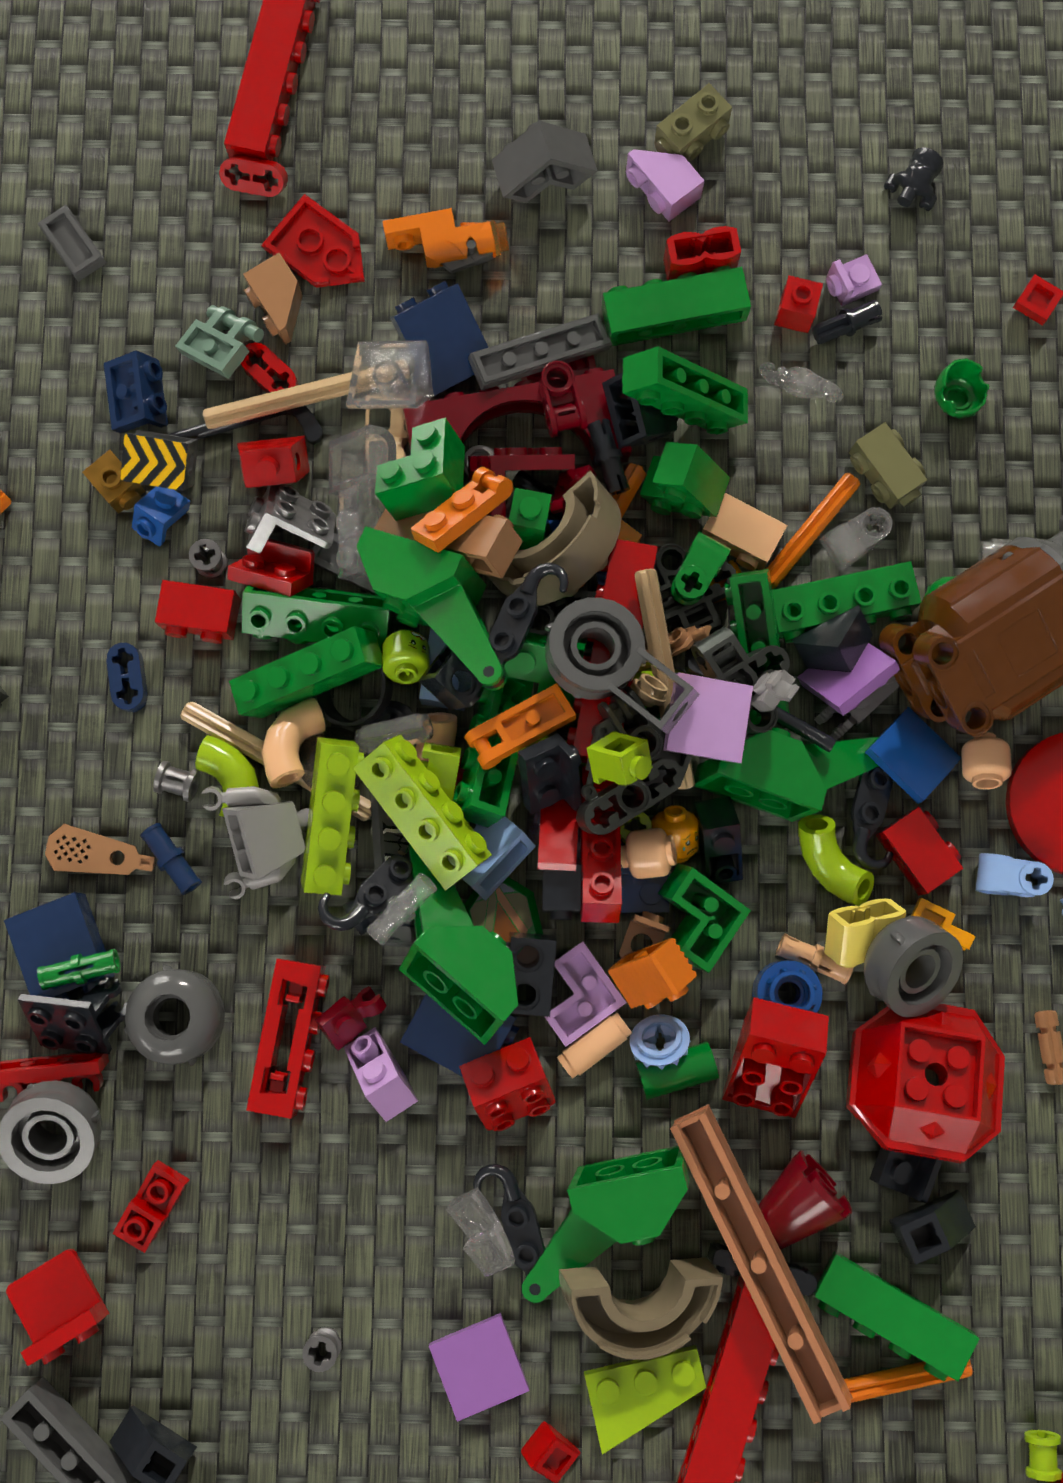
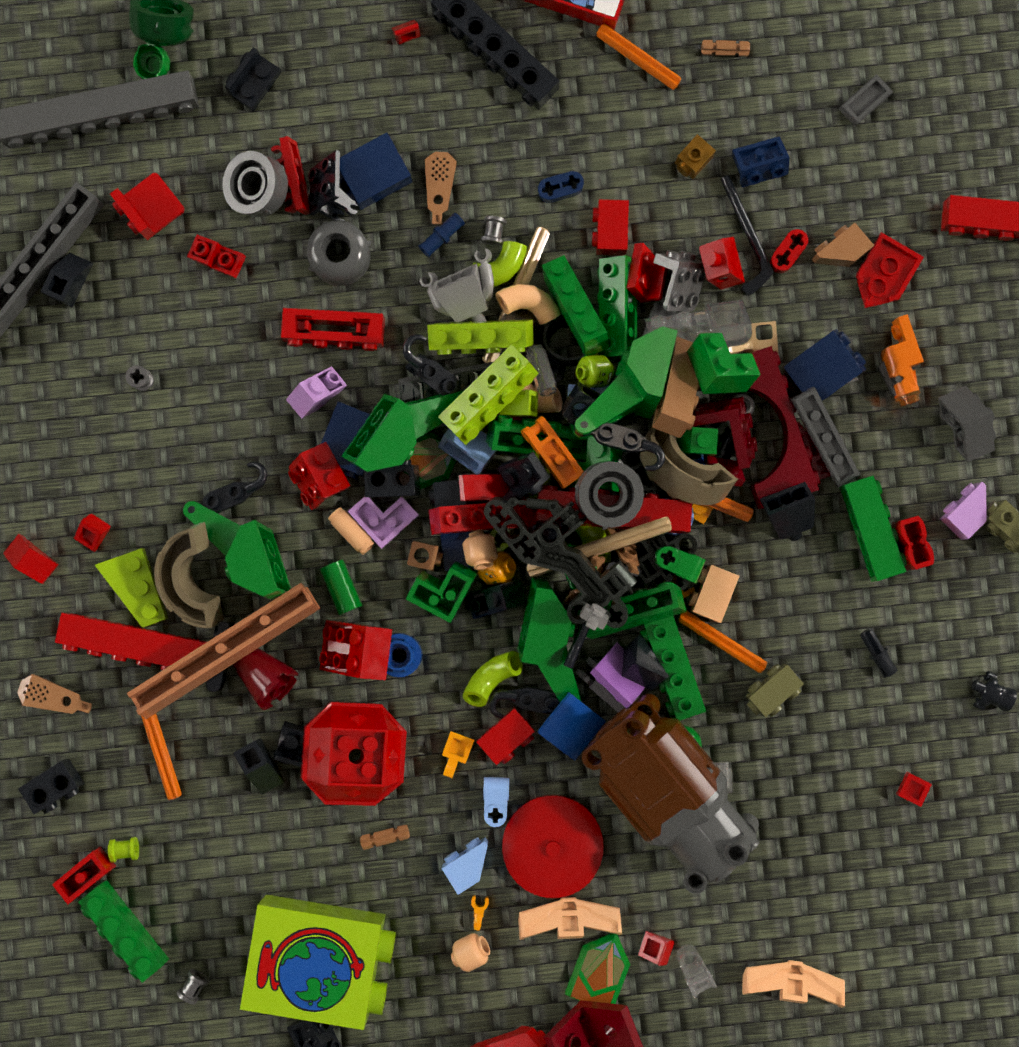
camera: 85 degrees right, 5 degrees up
green pin [37,949,121,990] -> none
piece [120,430,199,491] -> none
blue bracket [132,487,190,546] -> none
sand green plate [175,305,264,379] -> none
flat silver bush [189,539,228,579] -> none
tan axle [203,359,411,429] -> none
red beam [219,155,288,197] -> none
dark red plate [315,986,387,1051] -> none
clear slope [346,341,433,409] -> none
clear pin [367,873,437,945] -> none
orange plate [410,467,513,553] -> none
medium lavender tile [429,1313,529,1422] -> none
clear slope [446,1187,515,1277] -> none
dark red piece [539,361,588,437] -> none
lime brick [586,731,653,785] -> none
black pin [587,419,630,496] -> none
dark grey piece [607,646,700,735] -> none
orange brick [607,938,696,1009] -> none
green brick [622,346,748,435] -> none
tan plate [630,673,668,708] -> none
light blue gear [630,1014,691,1070] -> none
green brick [640,442,730,519] -> none
lavender tile [663,672,753,763] -> none
clear piece [759,362,844,403] -> none
red brick [774,275,823,333] -> none
light nougat pin [776,933,854,985] -> none
green brick [813,1251,980,1381] -> none
clear piece [819,507,892,571] -> none
light yellow brick [824,899,906,968] -> none
lavender bracket [826,254,882,306] -> none
dark grey piece [864,916,963,1017] -> none
green hair [934,358,990,419] -> none
light nougat head [961,732,1012,789] -> none

